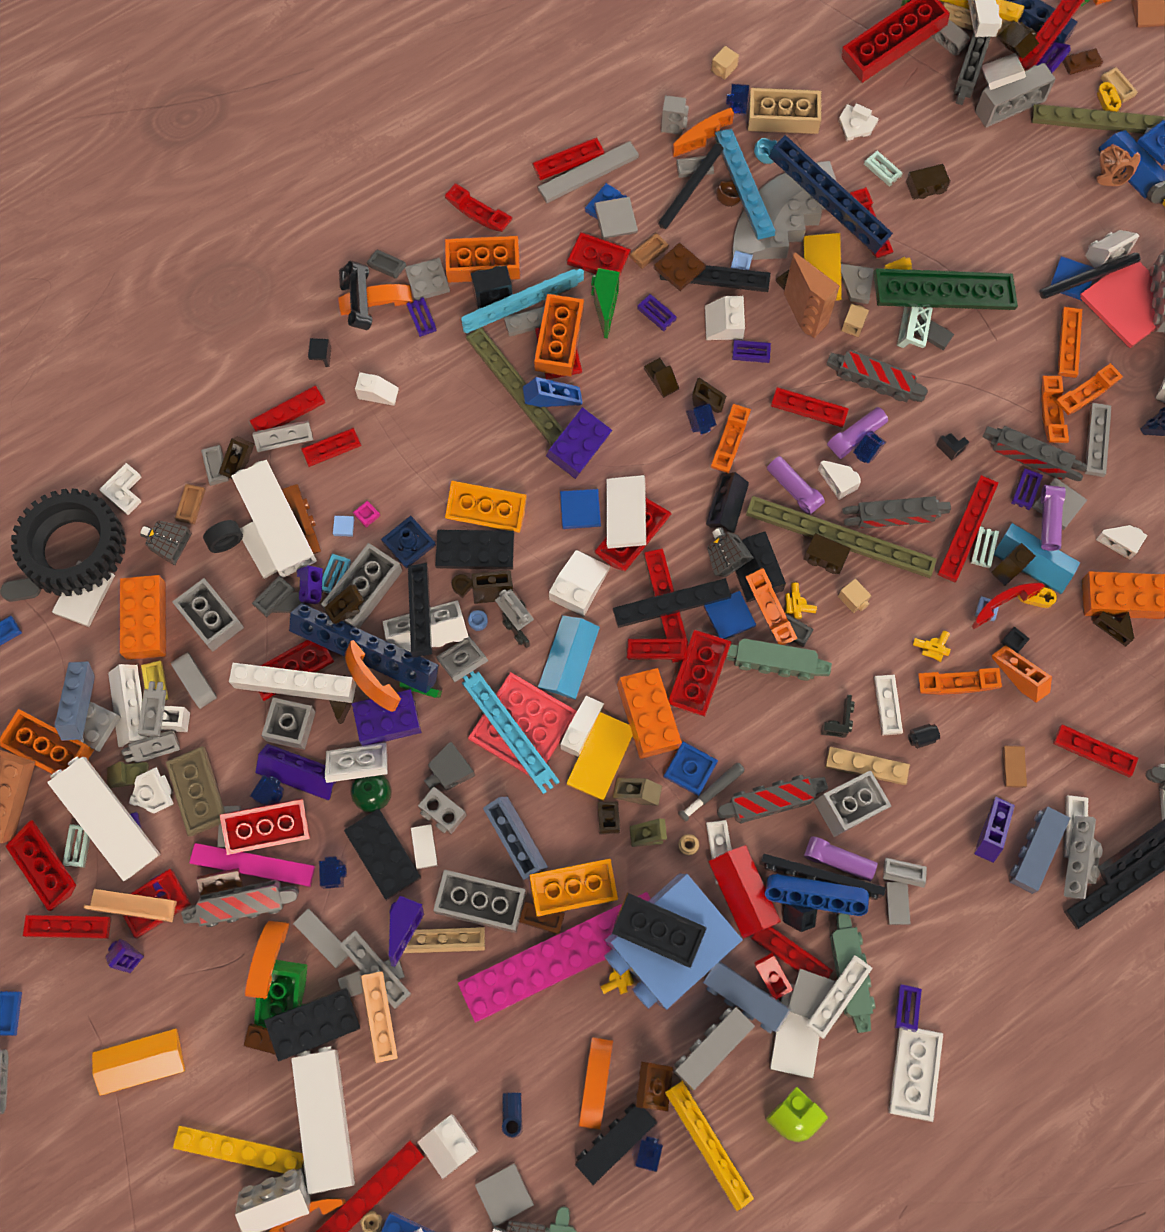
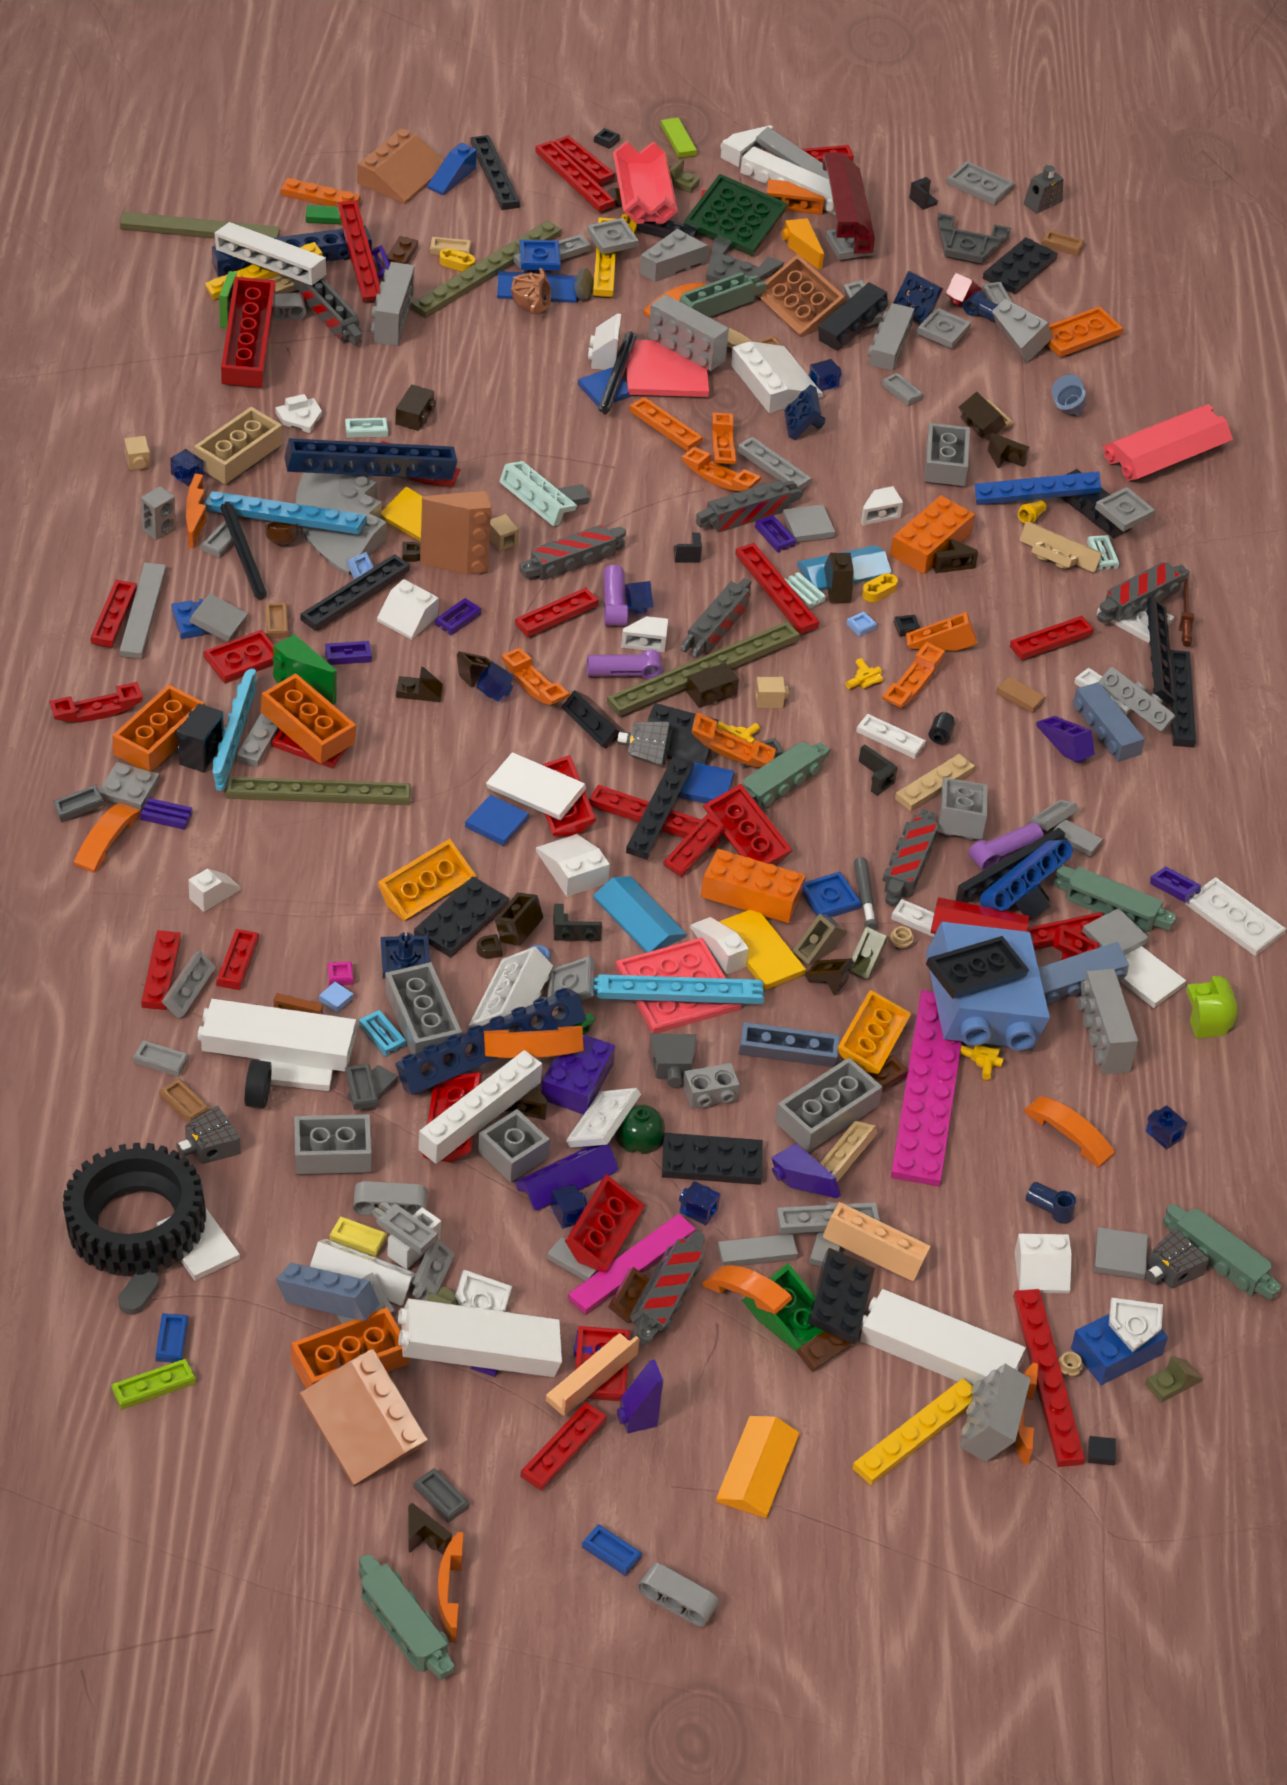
camera: 60 degrees left, 25 degrees down
red slope [5,820,77,911] -> none
light aqua tile [62,824,90,868] -> none
white plate [99,463,142,515] -> none
orange brick [120,575,166,660] -> none
dark tan tile [166,746,225,837] -> none
dark brown slope [218,436,255,480] -> none
dark purple leg [297,565,323,604] -> none
black panel [308,338,332,367] -> none
dark brown slope [324,585,364,624] -> none
black piece [339,261,372,331] -> none
black plate [408,563,433,658] -> none
white tile [411,824,438,869] -> none
light grey hinge [495,589,534,631] -> none
blue slope [523,377,583,407] -> none
dark purple brick [546,407,612,479] -> none
black brick [575,1102,657,1185] -> none
reddish brown plate [636,1062,673,1112] -> none
reddish brown plate [654,242,706,291] -> none
yellow plate [665,1081,754,1211] -> none
medium azure hair [754,138,777,164] -> none
white tile [806,955,872,1039] -> none
dark green plate [873,268,1018,310] -> none
yellow cone [884,257,912,270] -> none
red slope [972,583,1045,629] -> none
white tile [981,53,1026,90] -> none
dark brown brick [998,21,1039,59] -> none
medium lavender piece [1041,485,1066,551] -> none

